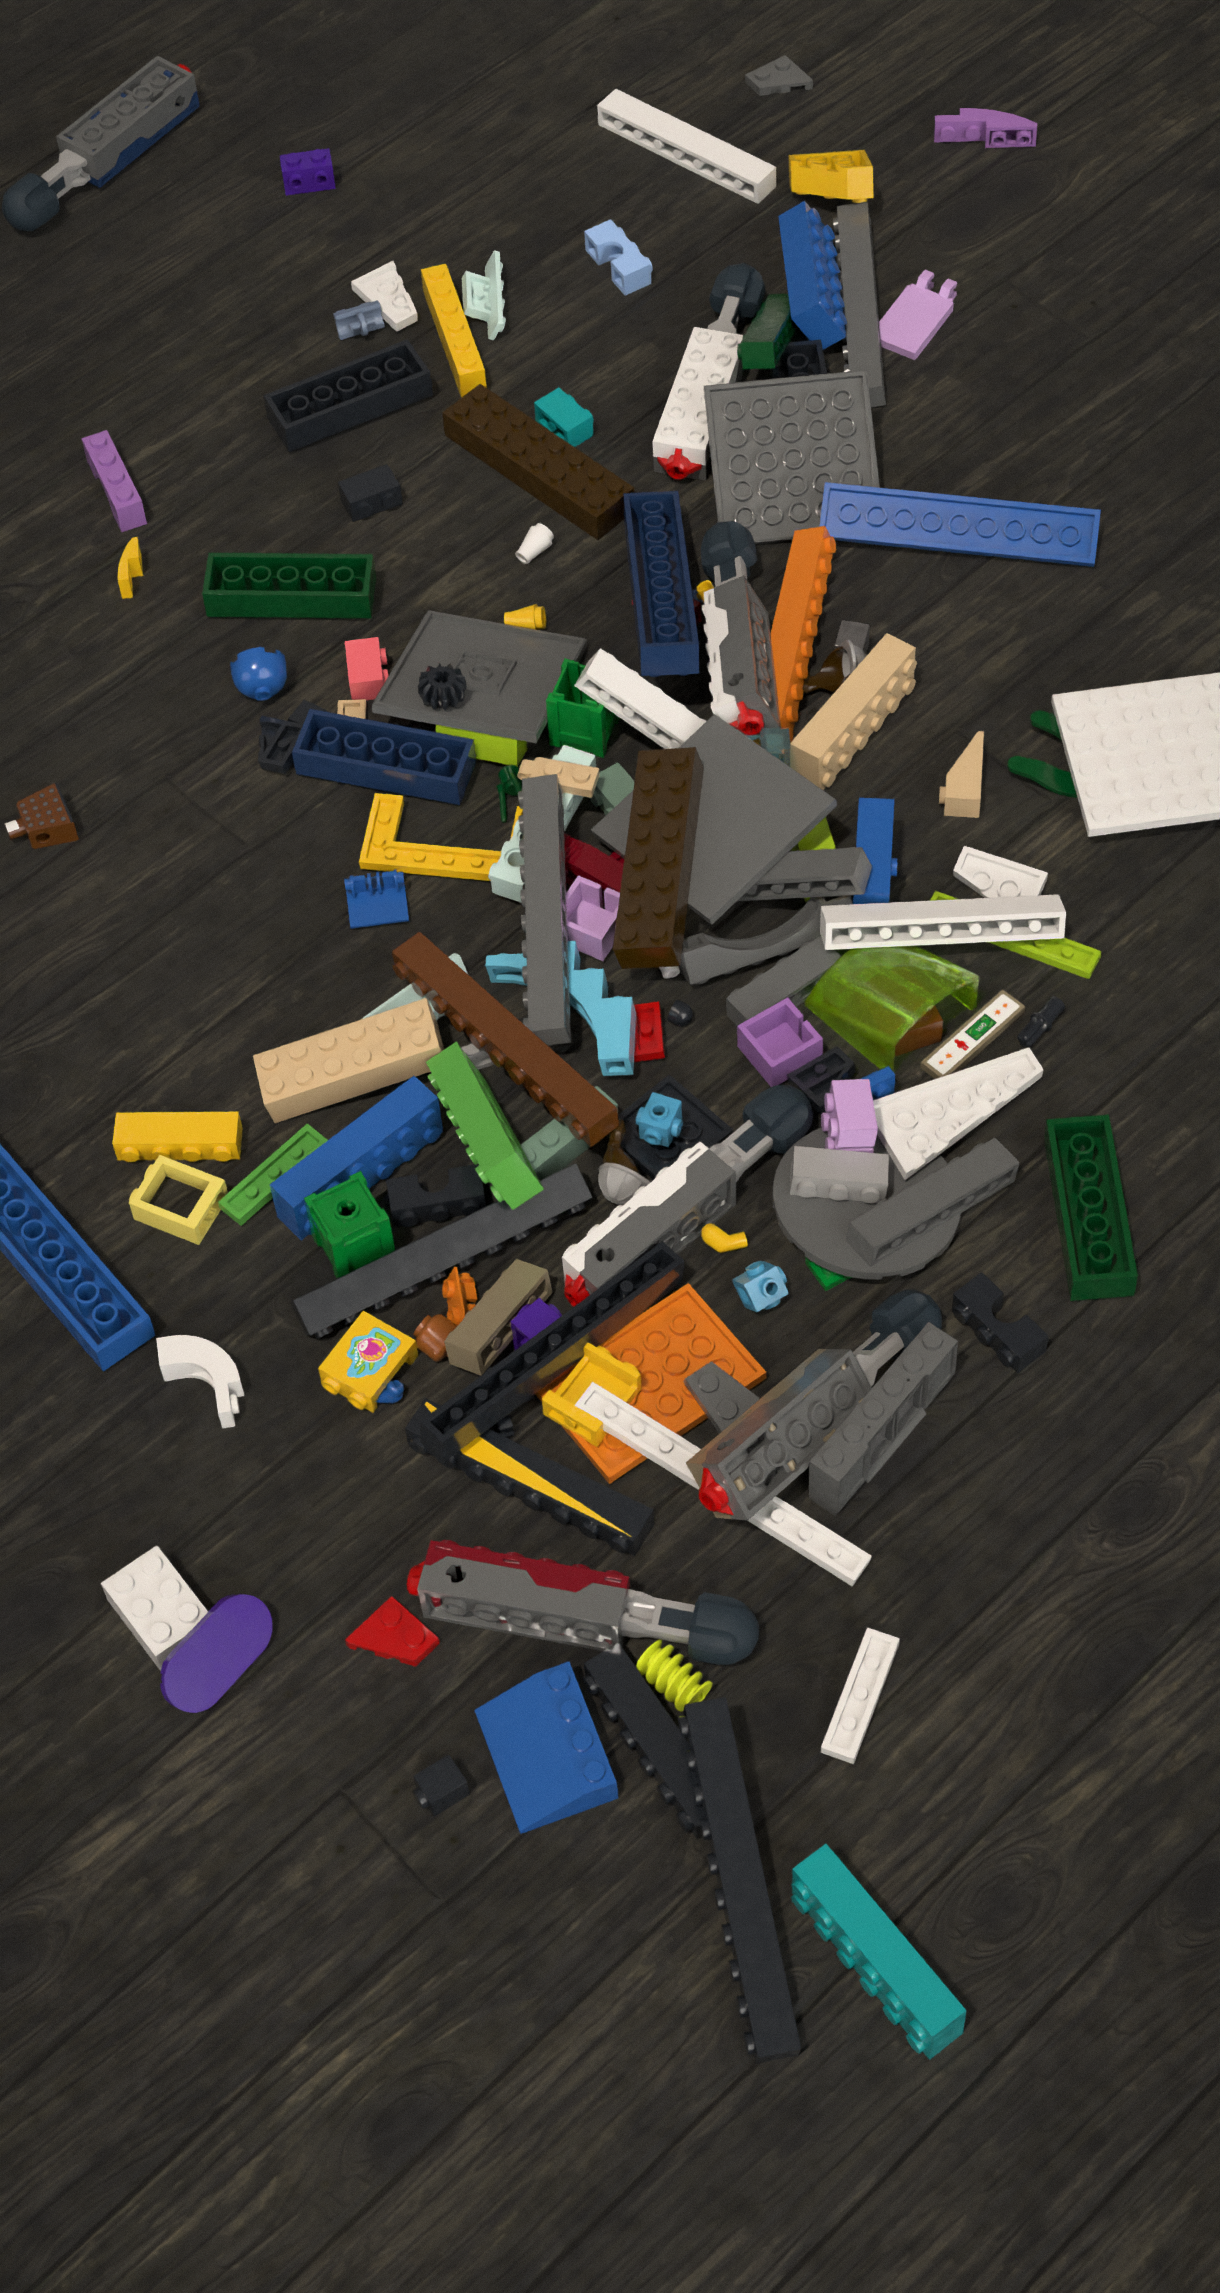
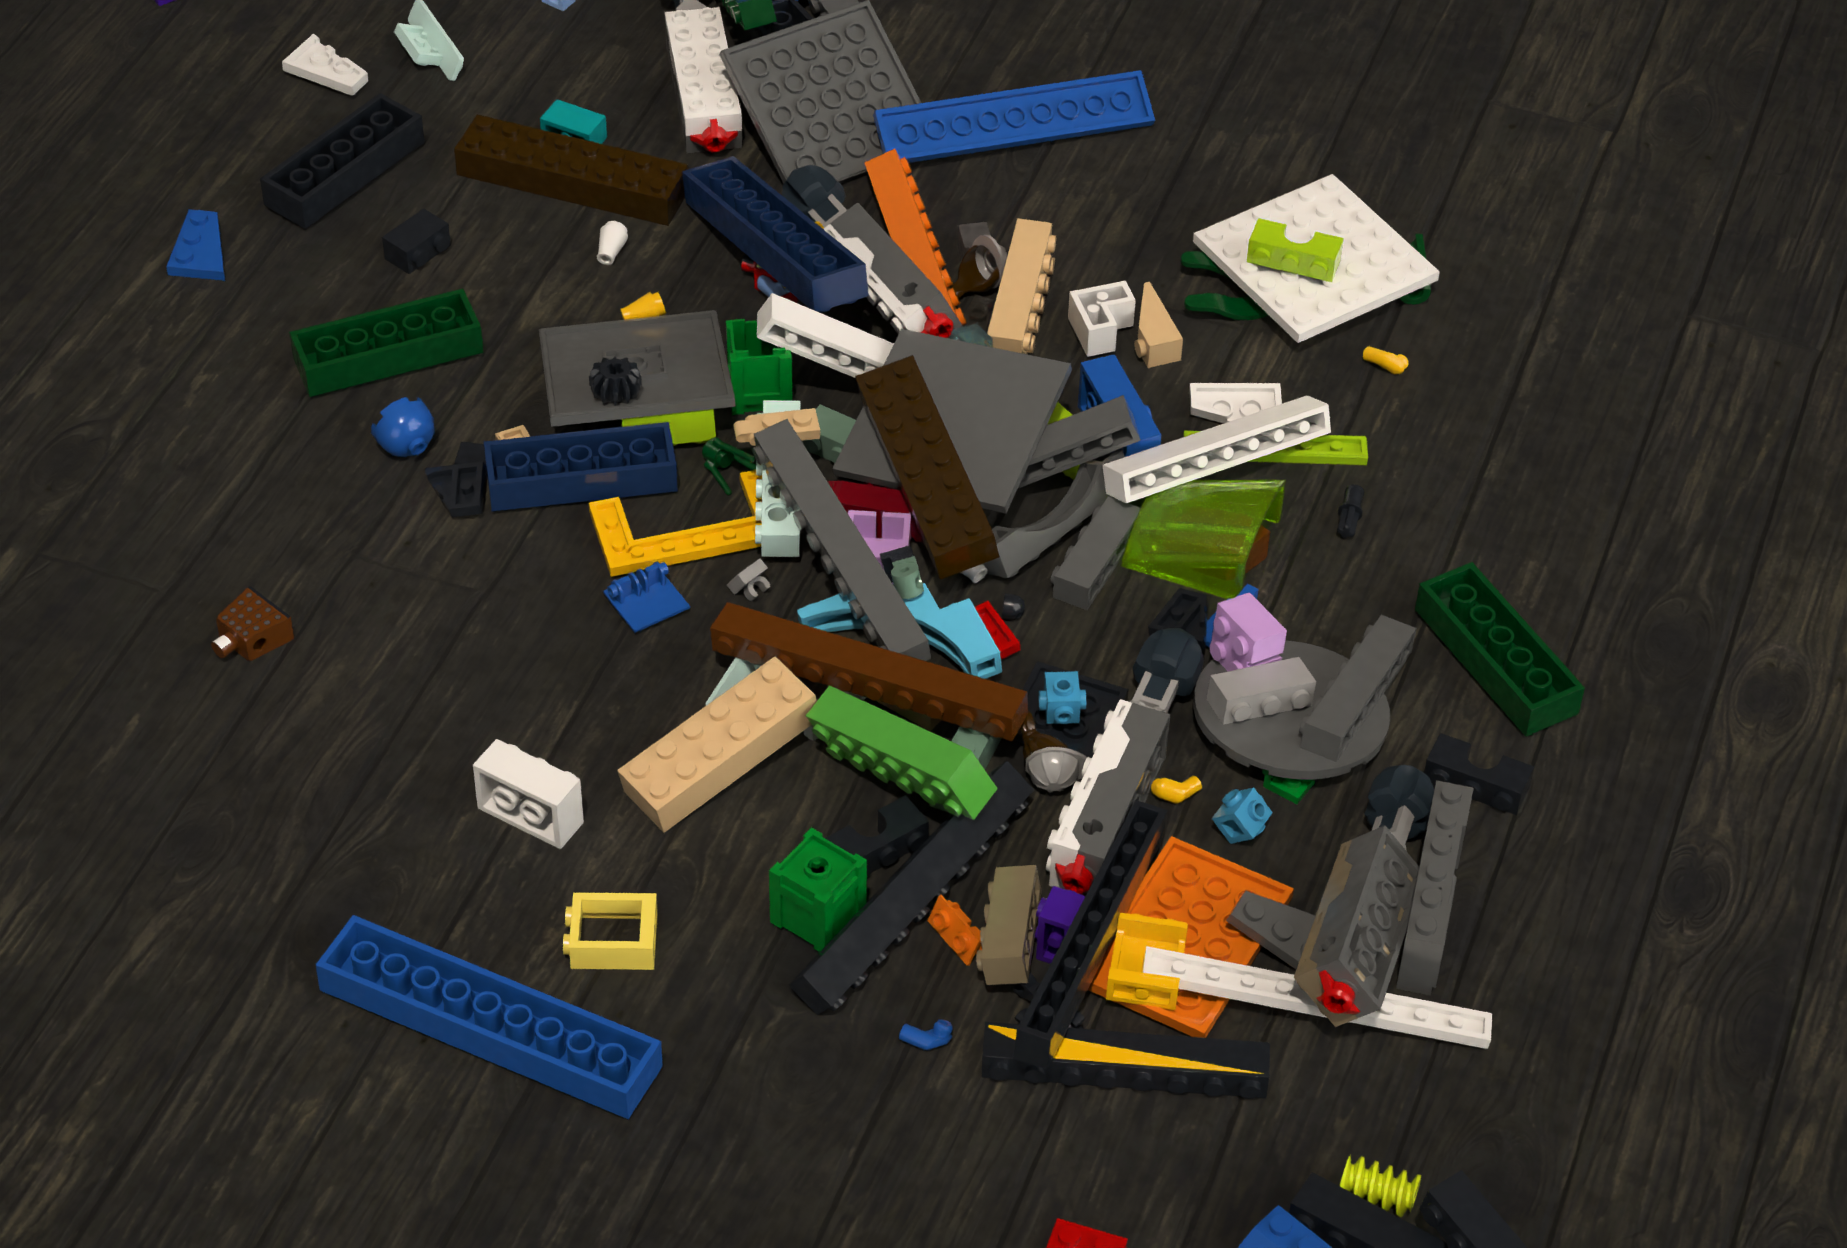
camera: 30 degrees left, 10 degrees down
medium lavender arch [82,430,147,532] -> none
yellow brick [112,1112,243,1162] -> none
yellow slope [118,537,143,599] -> none
white arch [156,1335,244,1428] -> none
bright green plate [218,1124,328,1226] -> none
blue brick [270,1076,443,1240] -> none
yellow panel [318,1311,418,1413] -> none
sand blue hips [333,300,385,340] -> none
coral brick [345,637,389,700] -> none
piece [407,1540,759,1665] -> none
dark orange head [413,1314,457,1362] -> none
yellow brick [421,264,487,398] -> none
medium lavender piece [737,997,823,1087] -> none
white plate [821,1628,900,1764] -> none
white wing [873,1047,1043,1180] -> none
tile [921,989,1025,1079] -> none
none -> blue wing [166,209,225,281]
none -> white brick [473,739,584,849]
none -> light grey tile [727,558,770,601]
none -> sand green leg [880,545,924,599]
none -> white brick [1068,281,1135,357]
none -> lime arch [1247,218,1344,282]
none -> yellow arm [1363,346,1408,374]

